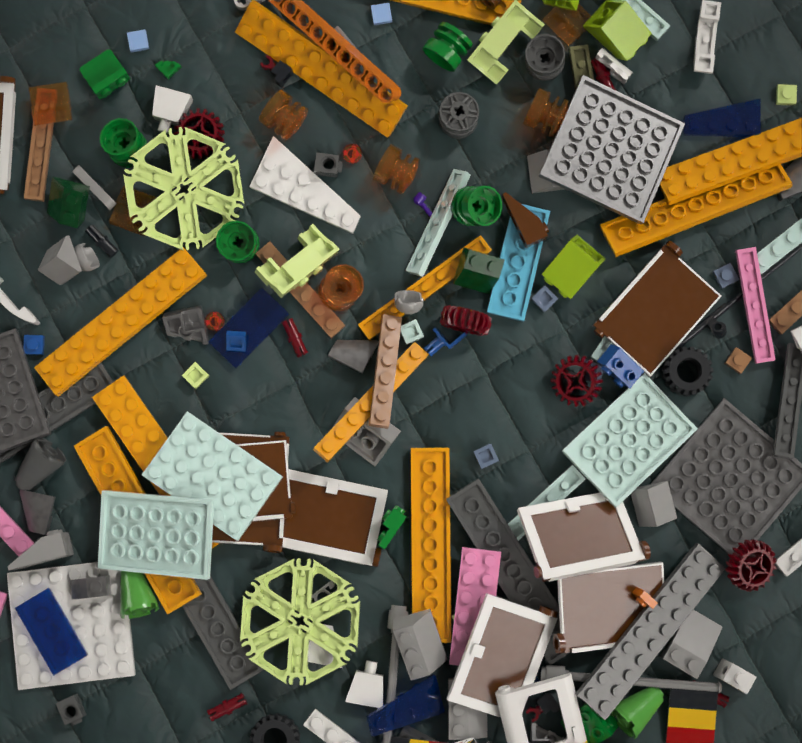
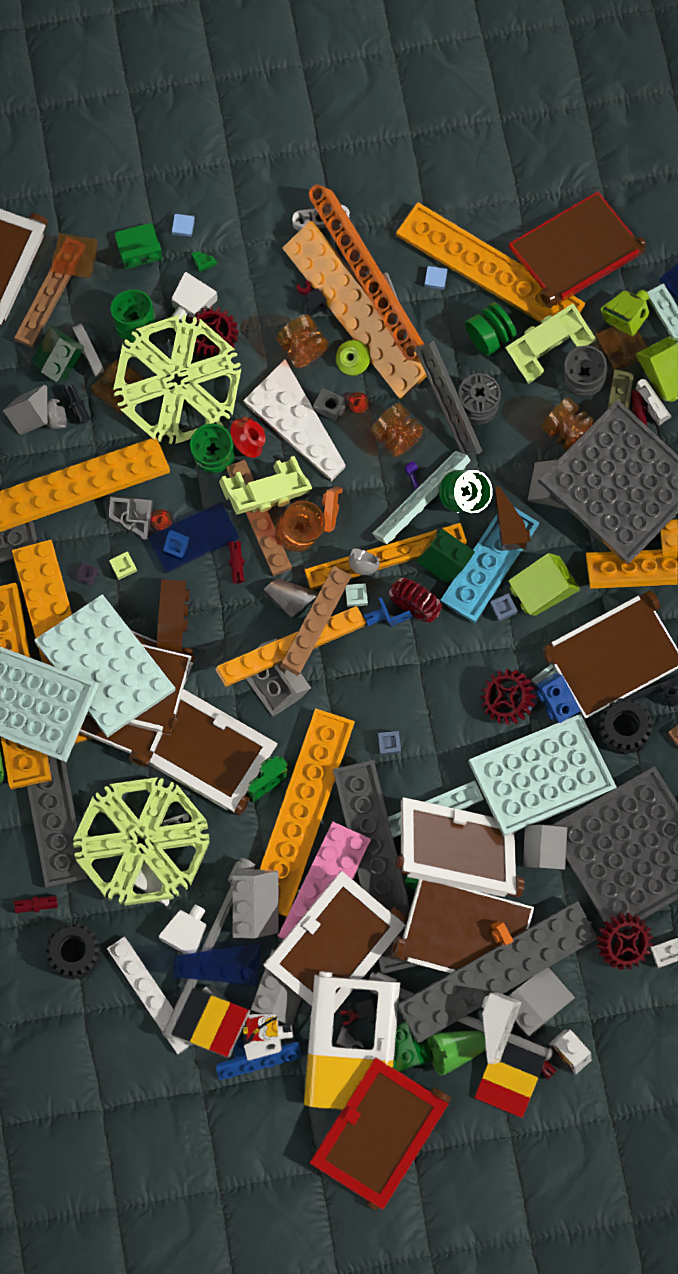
camera: 15 degrees right, 10 degrees down
none -> clear purple plate [76,563,100,586]
none -> reddish brown wedge [157,579,190,654]
none -> red piece [231,417,266,458]
none -> orange wing [320,487,343,532]
none -> lime piece [336,340,370,376]
none -> dark grey plate [415,341,482,457]
none -> white slope [482,993,521,1064]

